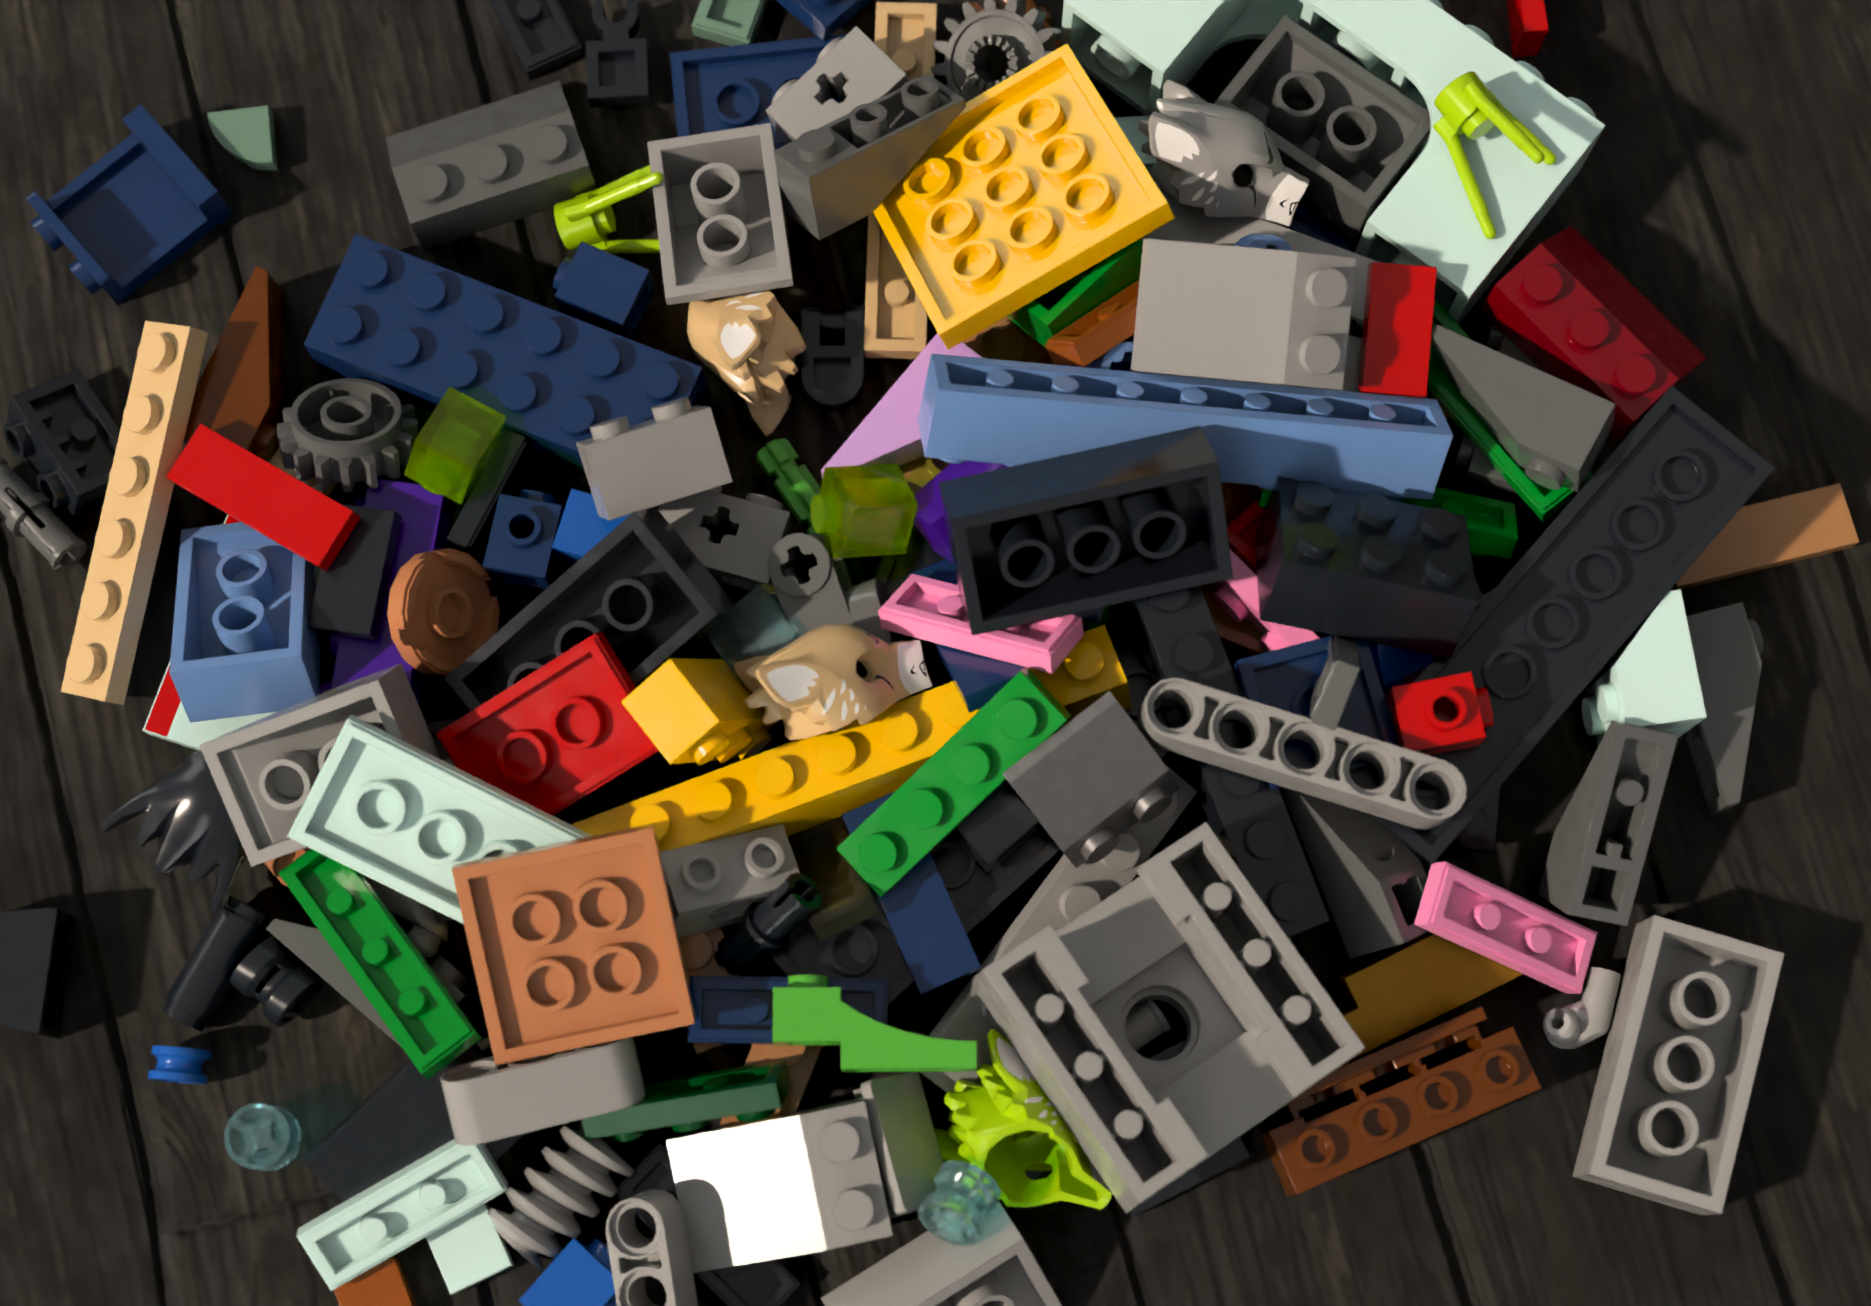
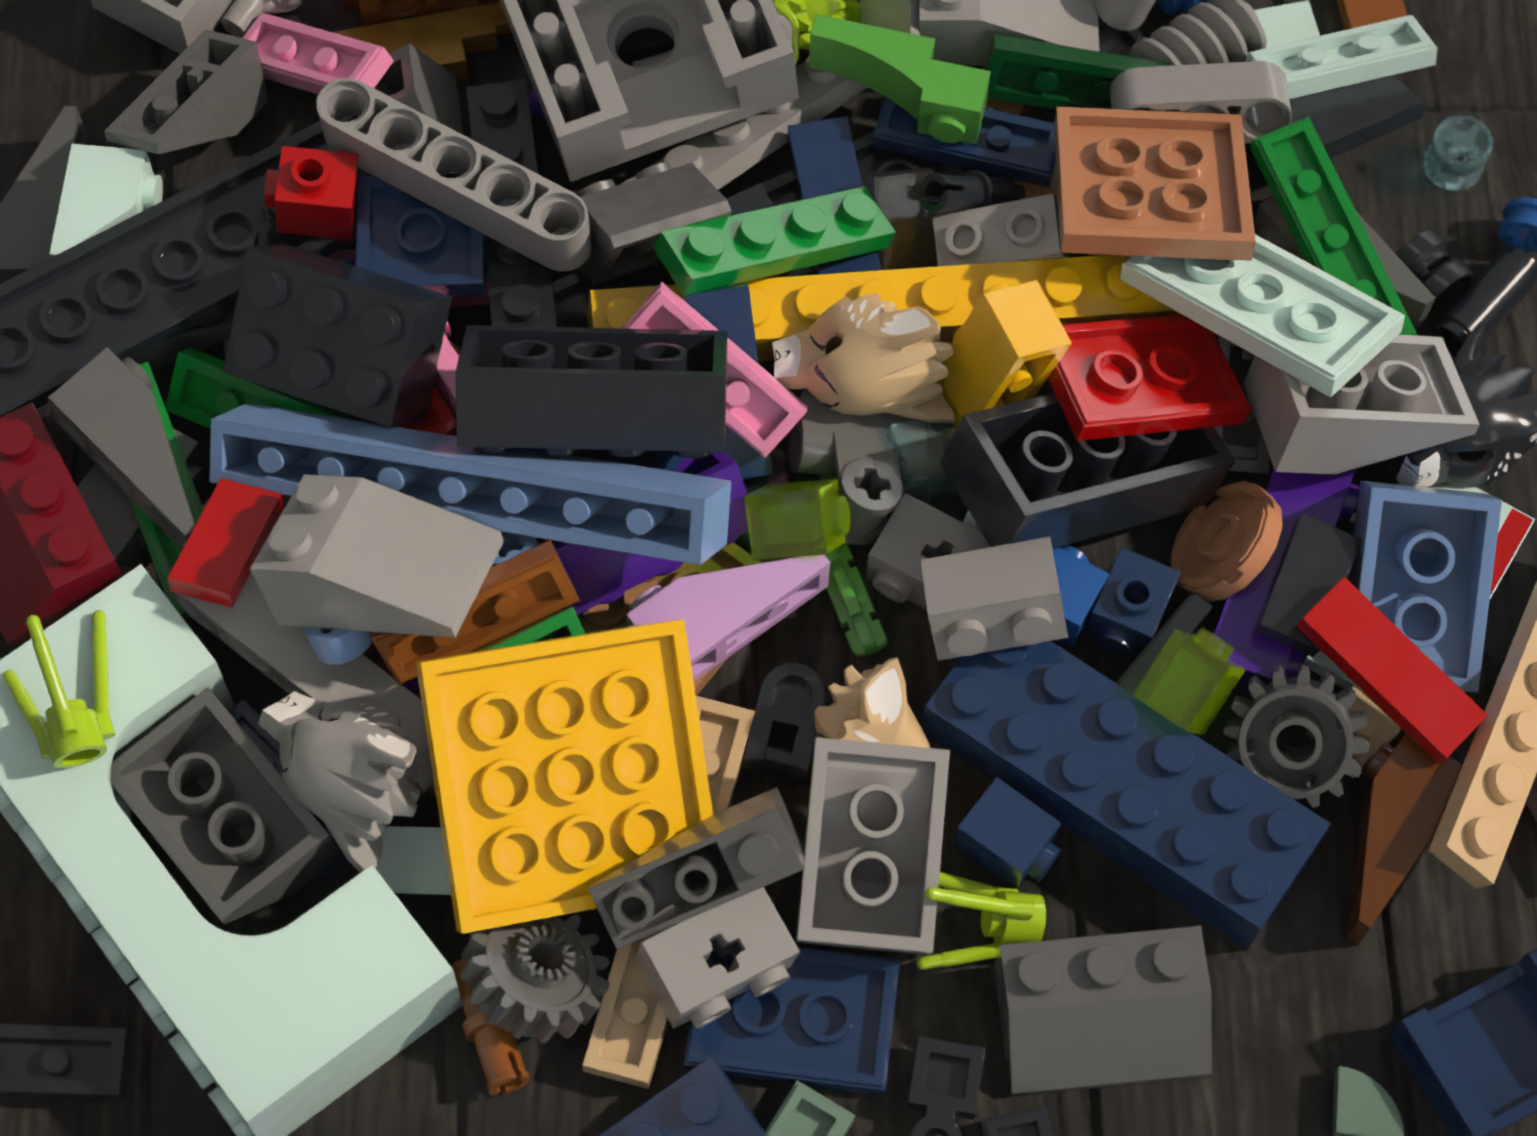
camera: 170 degrees left, 10 degrees down
dark grey tile [1310,635,1360,731] -> none

